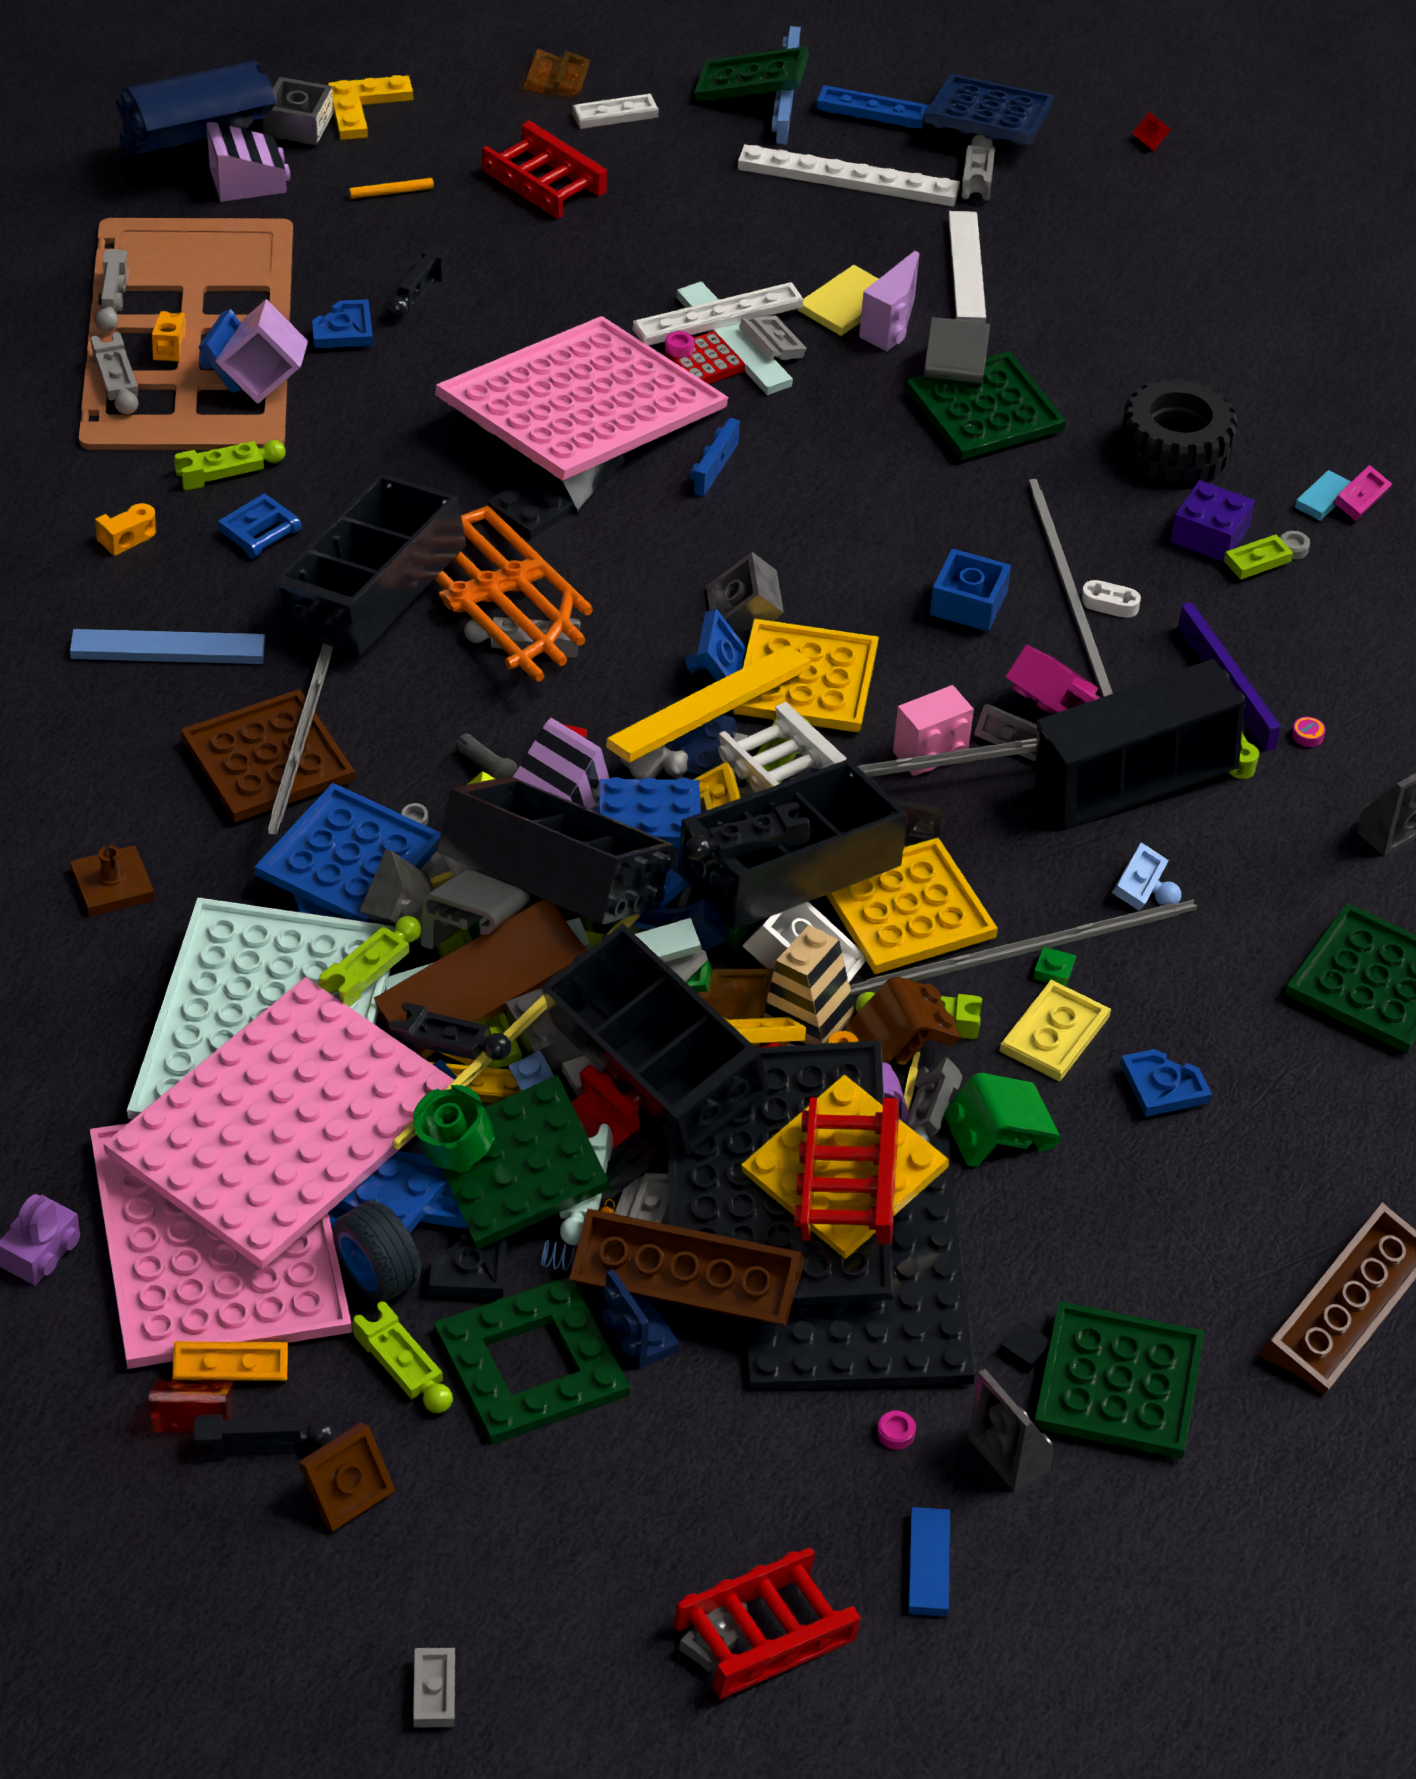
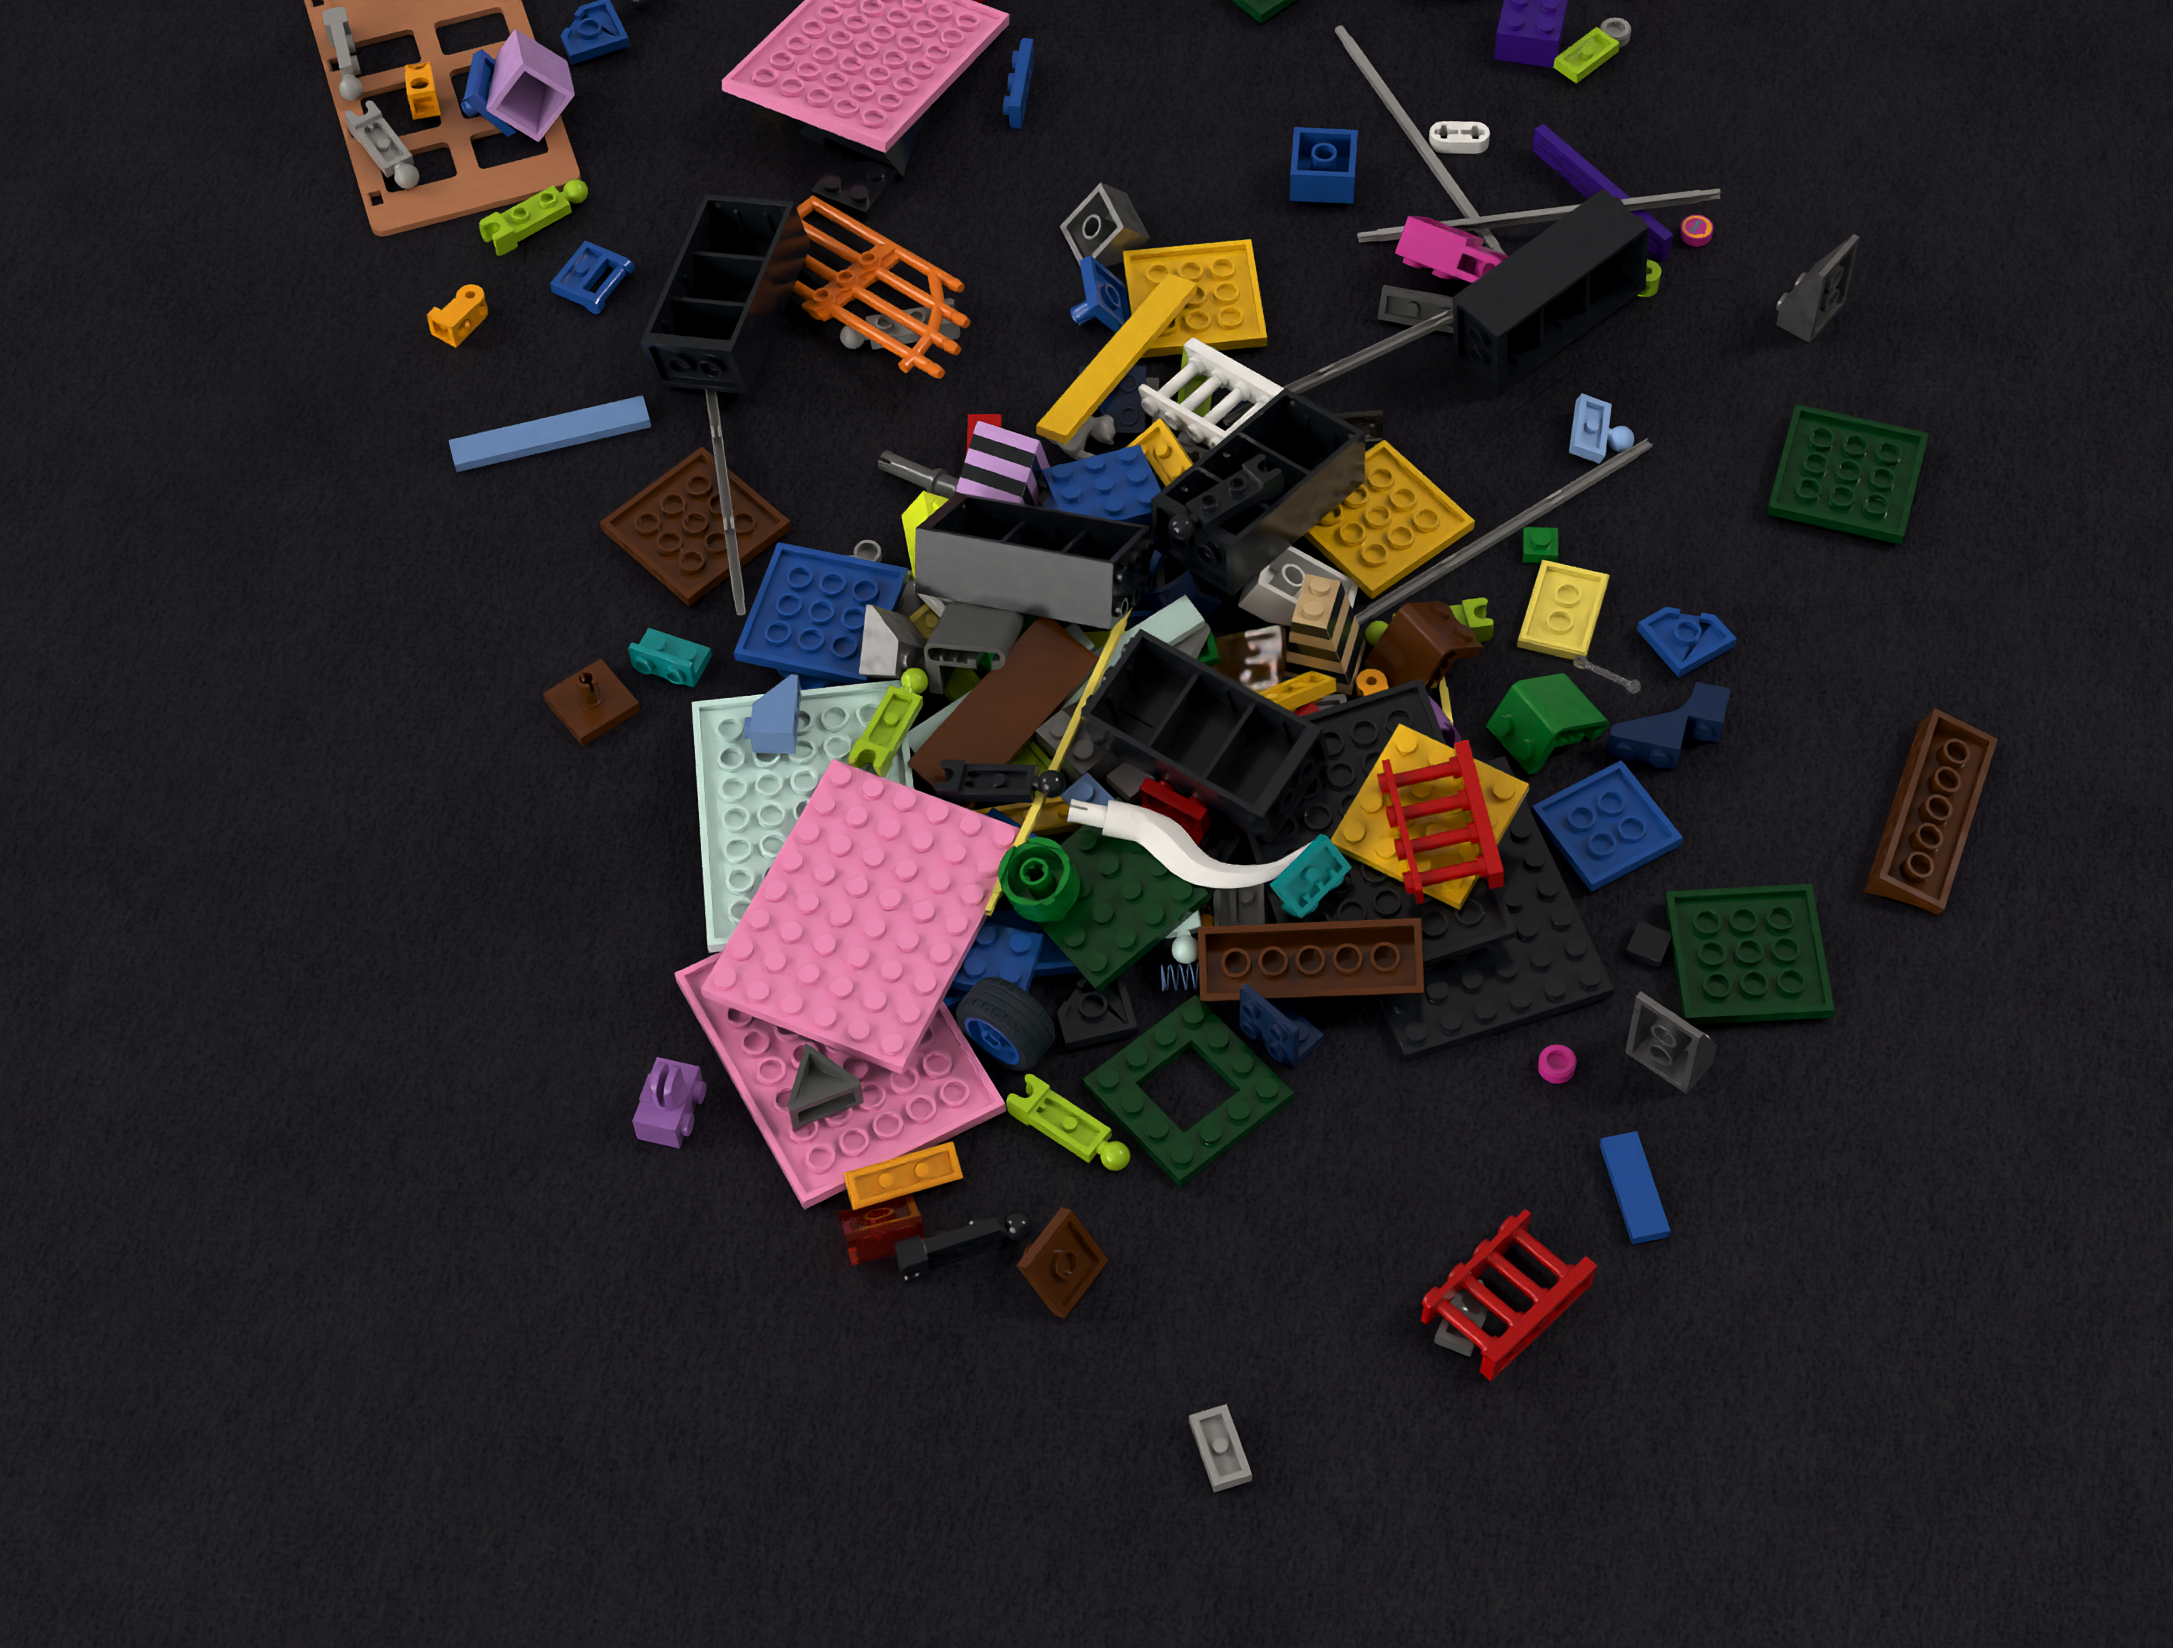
camera: 10 degrees left, 10 degrees up
bright pink brick [893,685,974,776] -> none
dark grey plate [905,1057,962,1144] -> none
none -> teal bracket [628,628,712,687]
none -> medium blue slope [744,674,802,754]
none -> dark grey slope [787,1043,864,1129]
none -> white animal [1067,799,1313,889]
none -> teal bracket [1270,834,1352,919]
none -> light grey piece [1357,189,1720,243]
none -> blue plate [1531,760,1683,892]
none -> clear hinge [1573,655,1641,693]
none -> dark blue arch [1606,682,1731,769]

